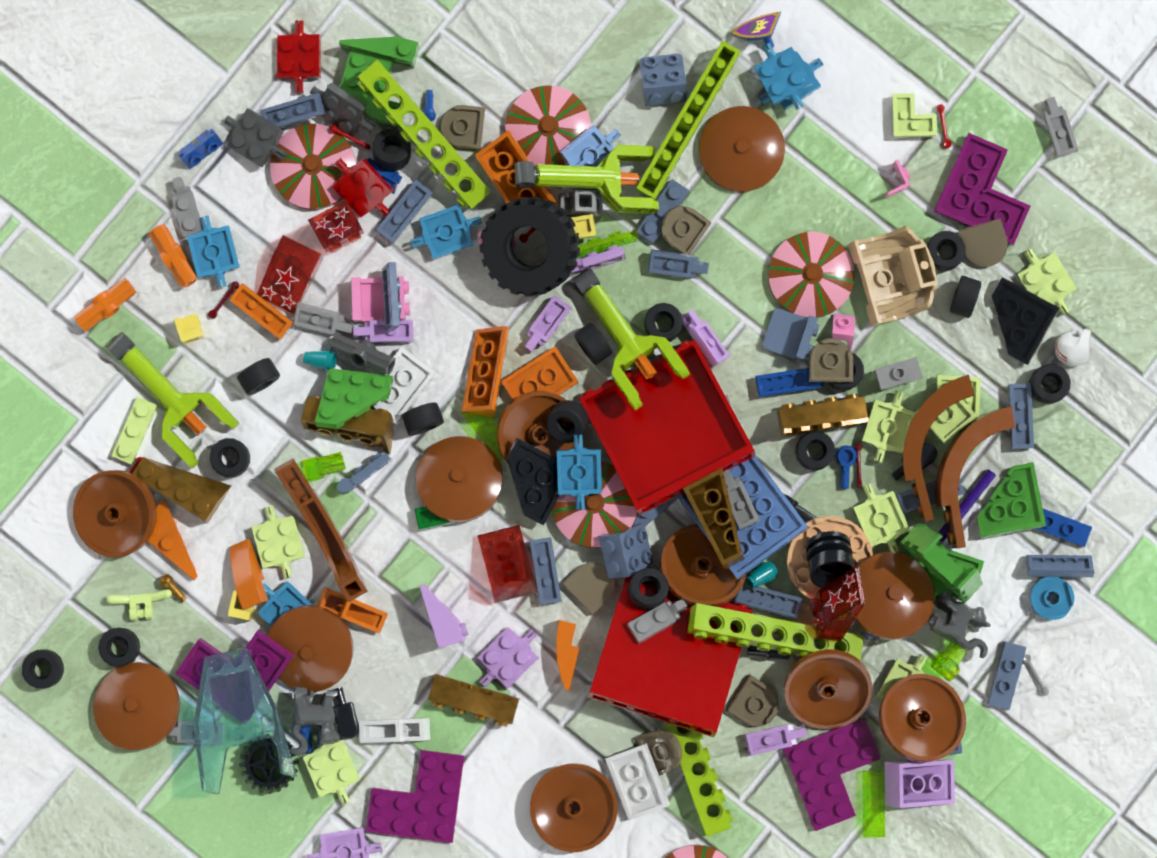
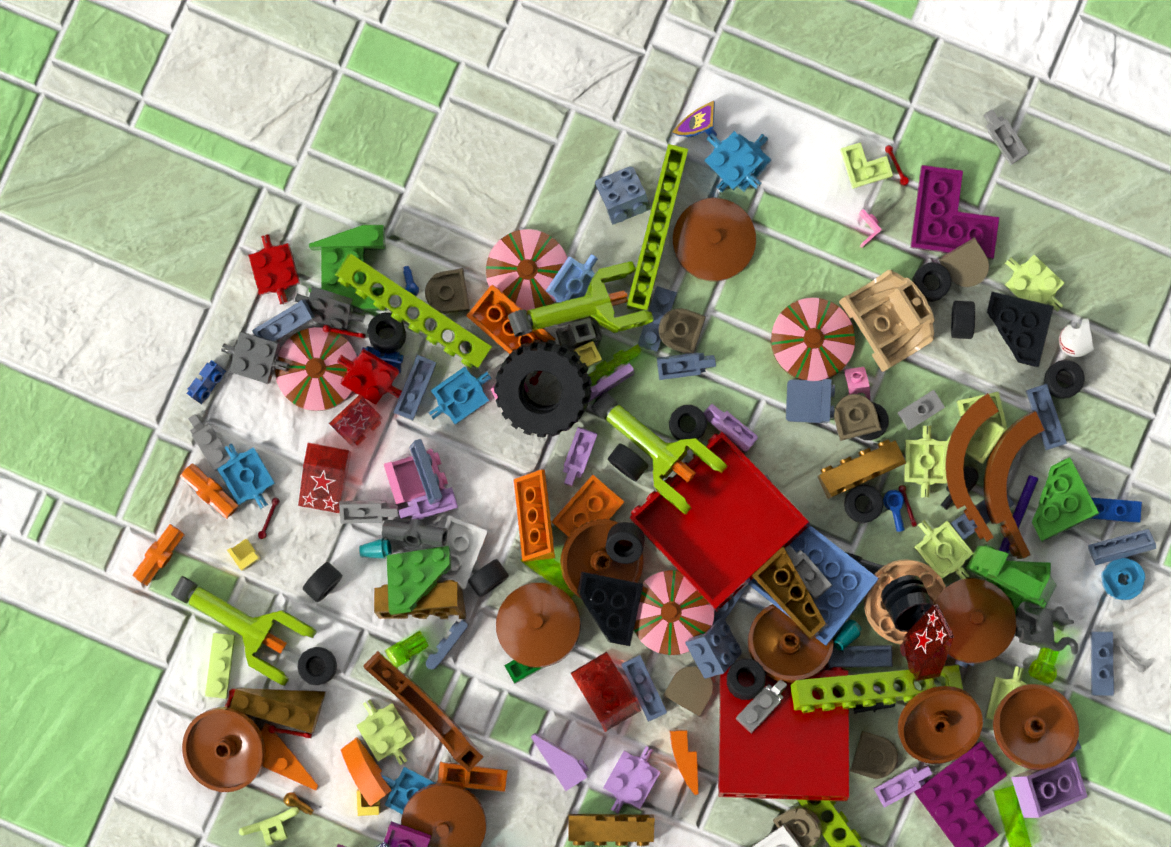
camera: 15 degrees left, 0 degrees up
orange plate [229,283,293,340] -> none
dark azure plate [557,435,602,509] -> none
blue plate [755,368,823,398] -> none
none -> red hinge [268,725,312,738]

